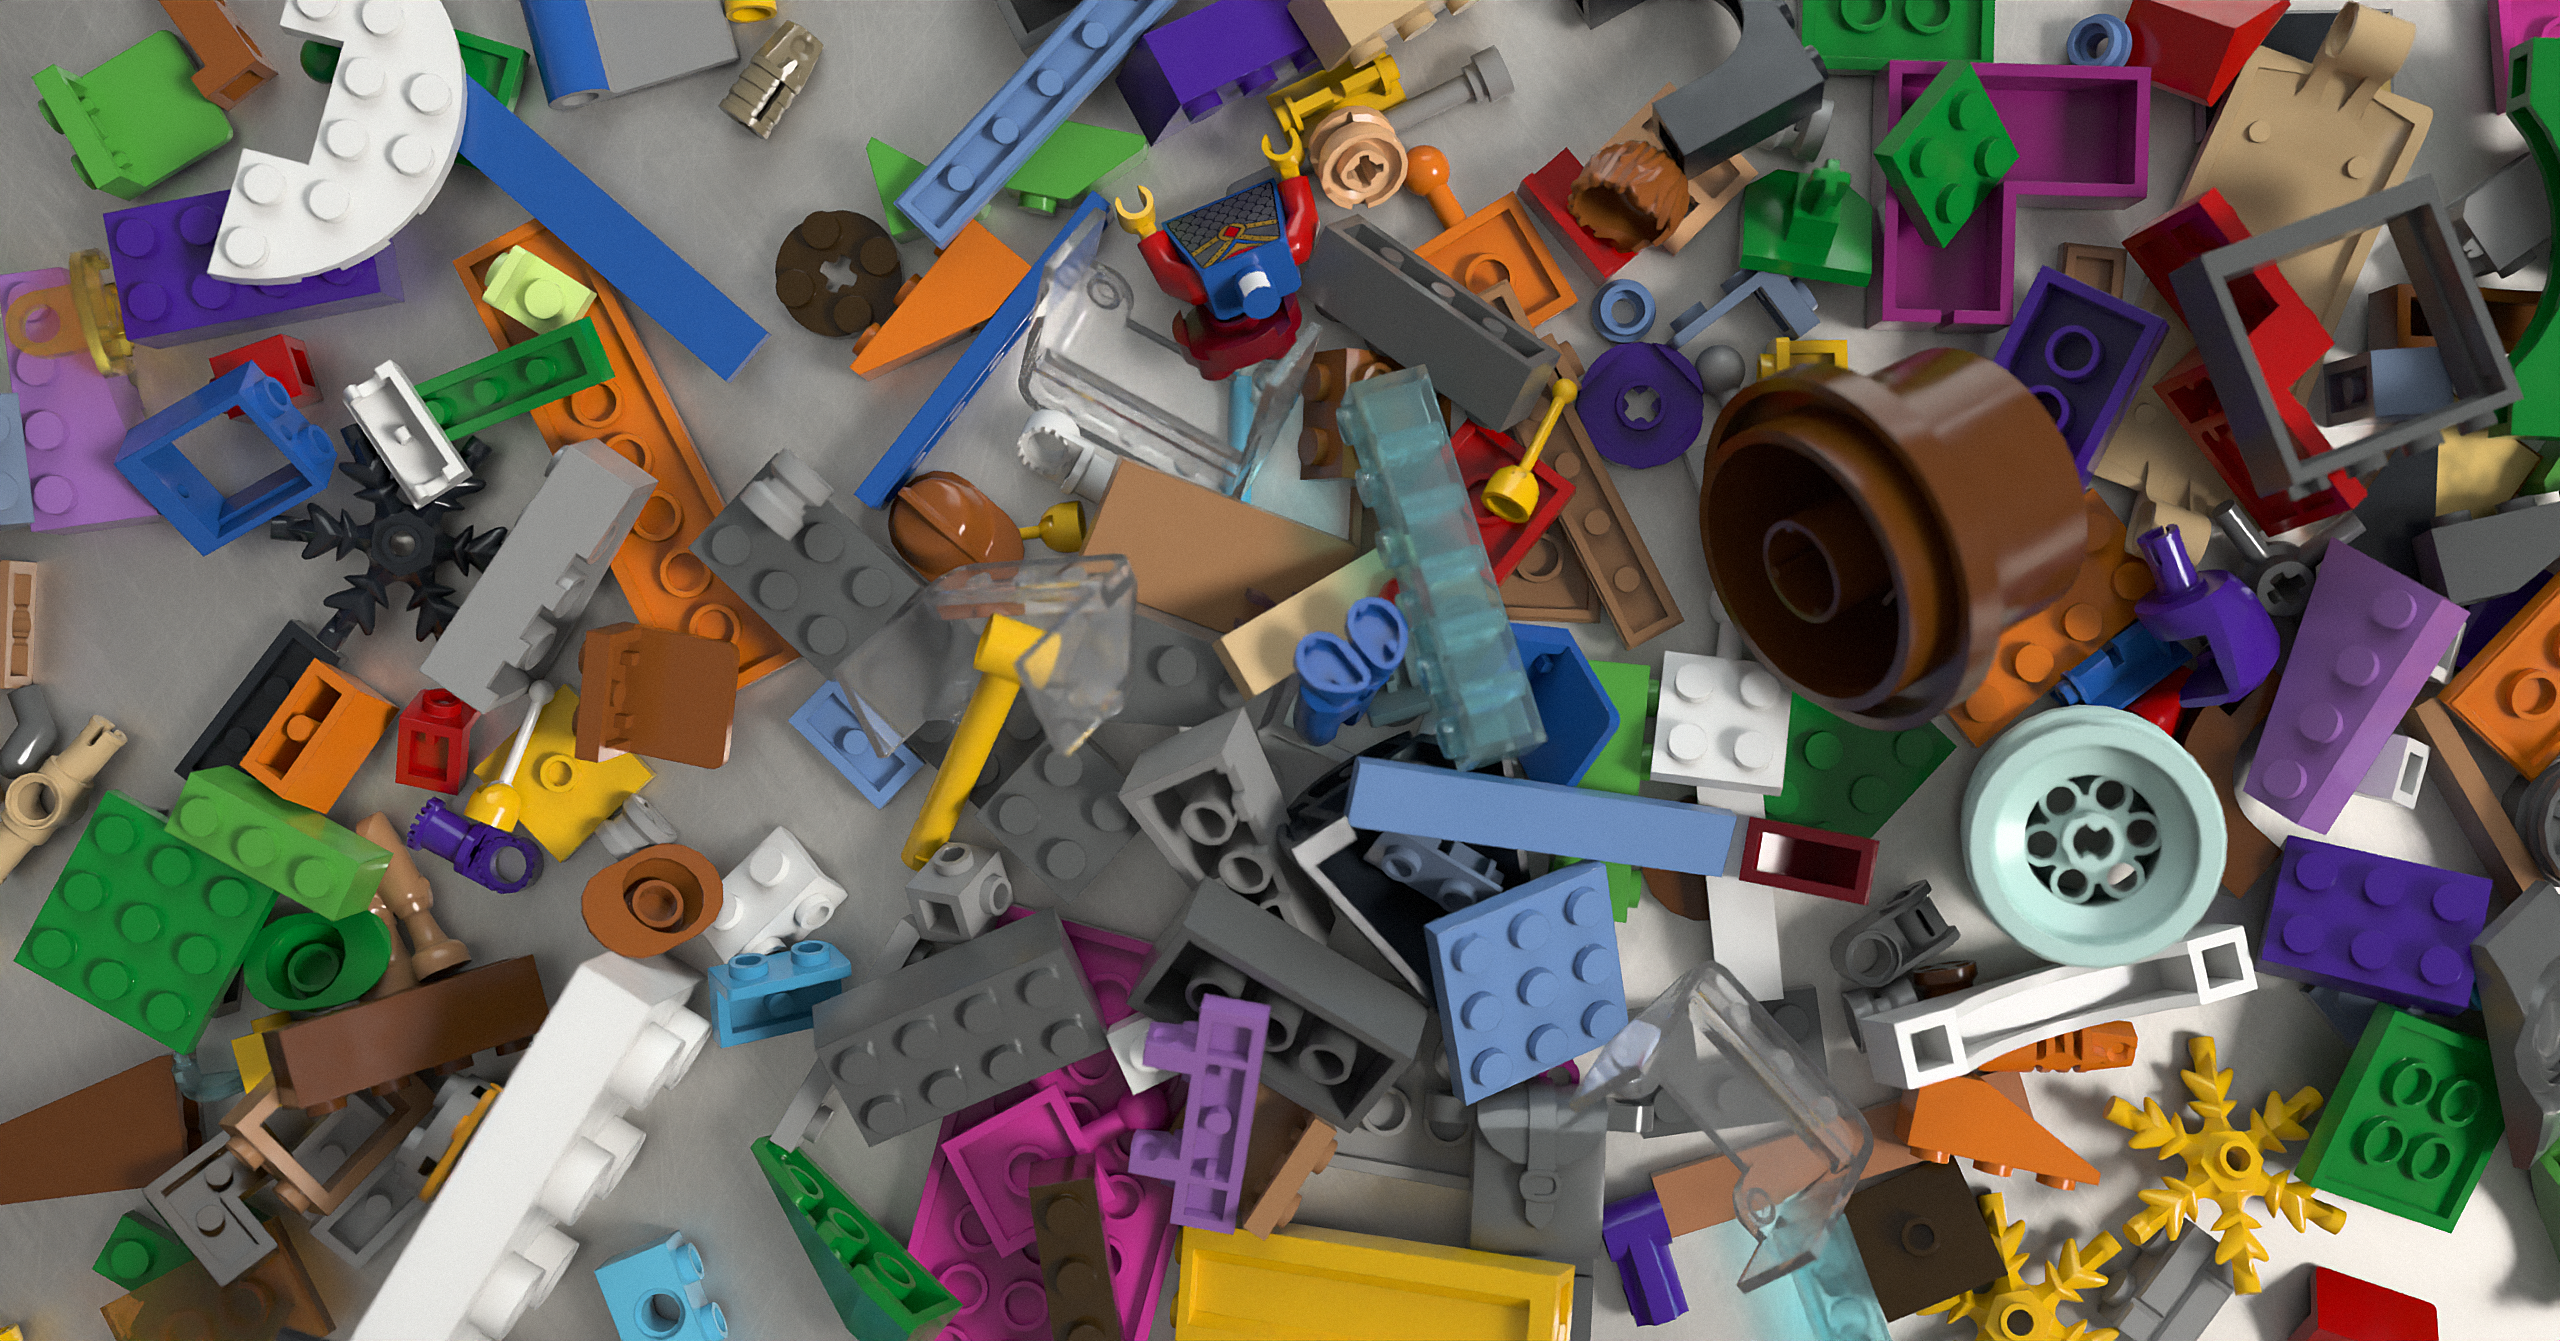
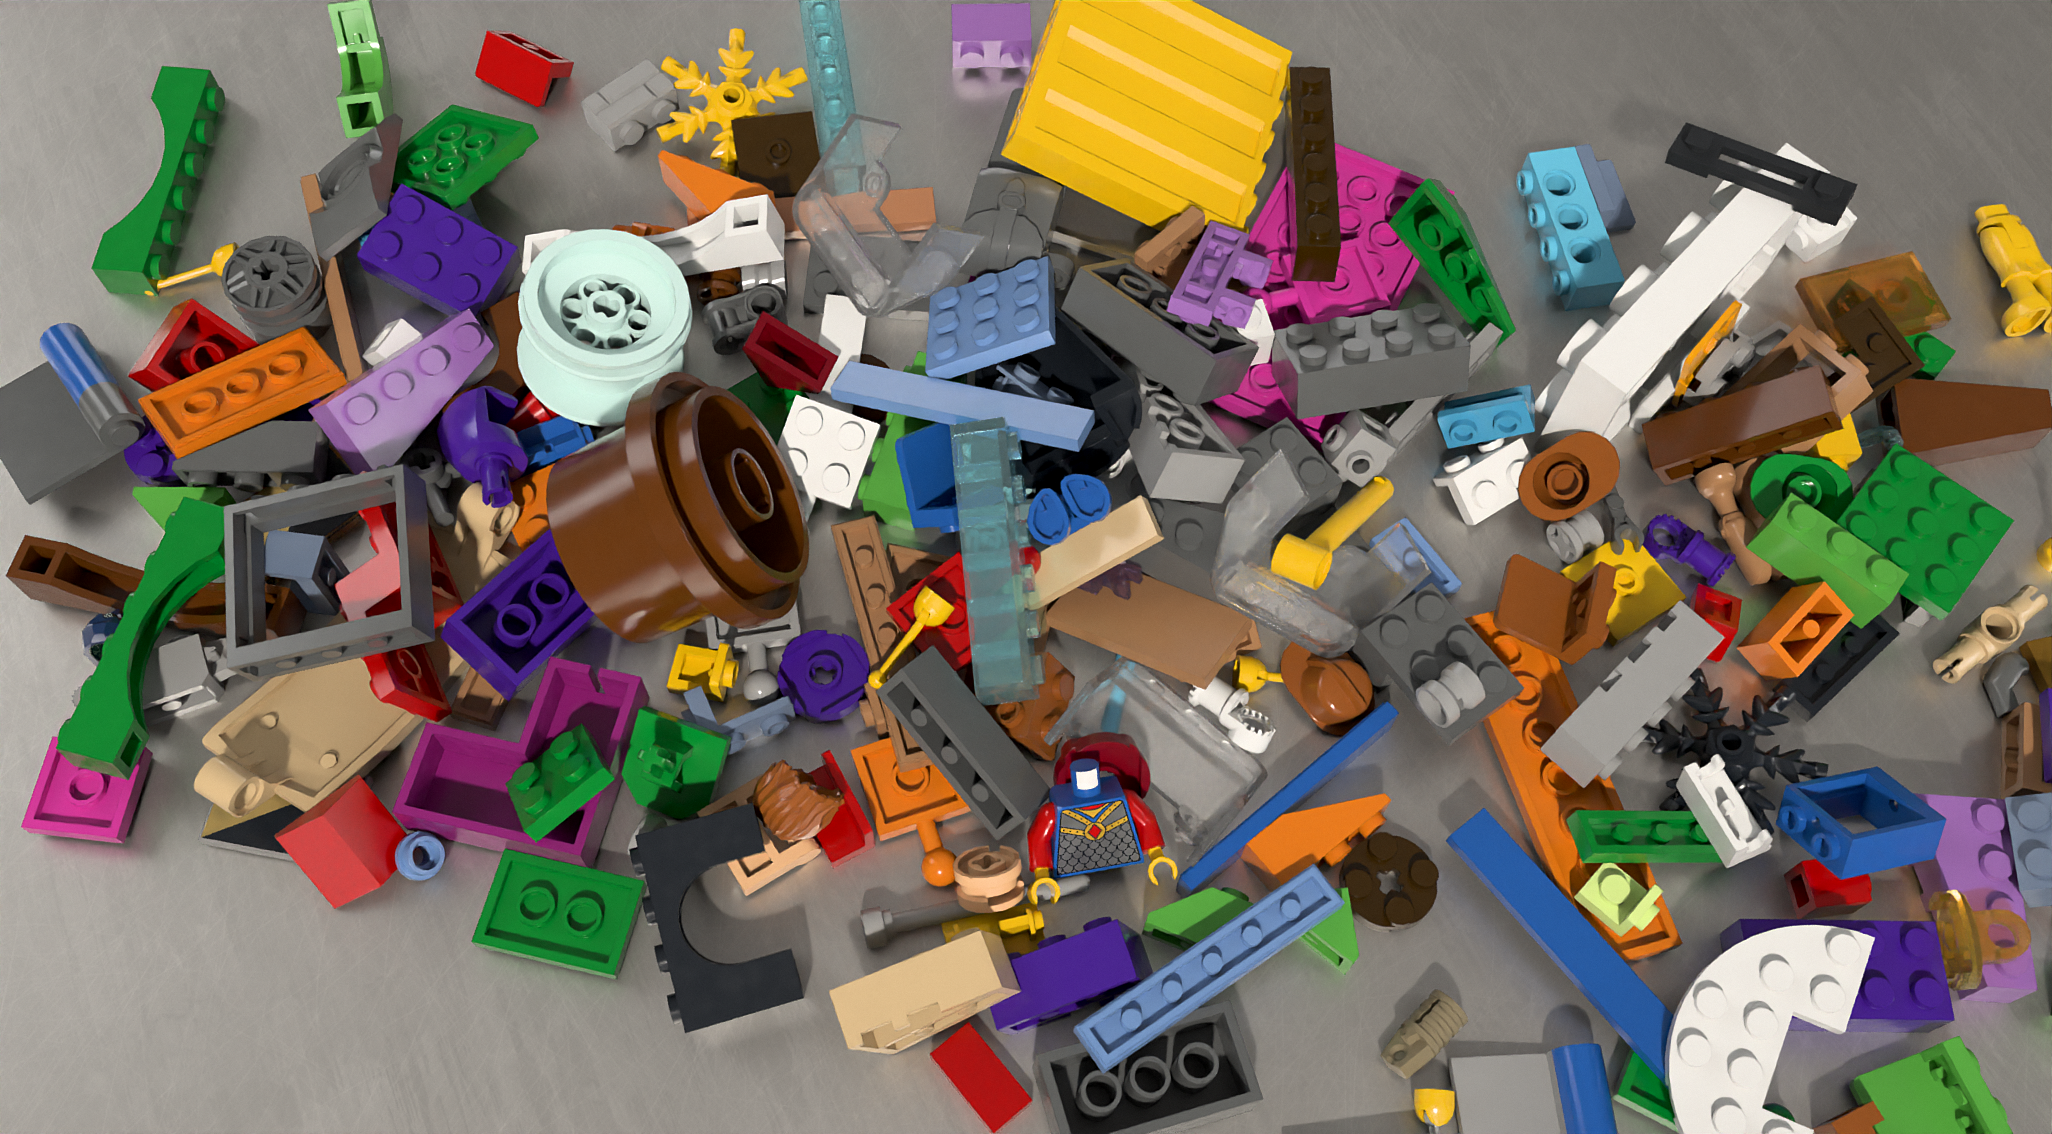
camera: 175 degrees left, 25 degrees down
hinge [463,680,555,833] -> none
medium blue plate [1591,279,1656,344] -> none
dark purple piece [1602,1188,1689,1327] -> none
yellow piece [2102,1036,2347,1296] -> none
none -> dark grey piece [1602,486,1644,555]

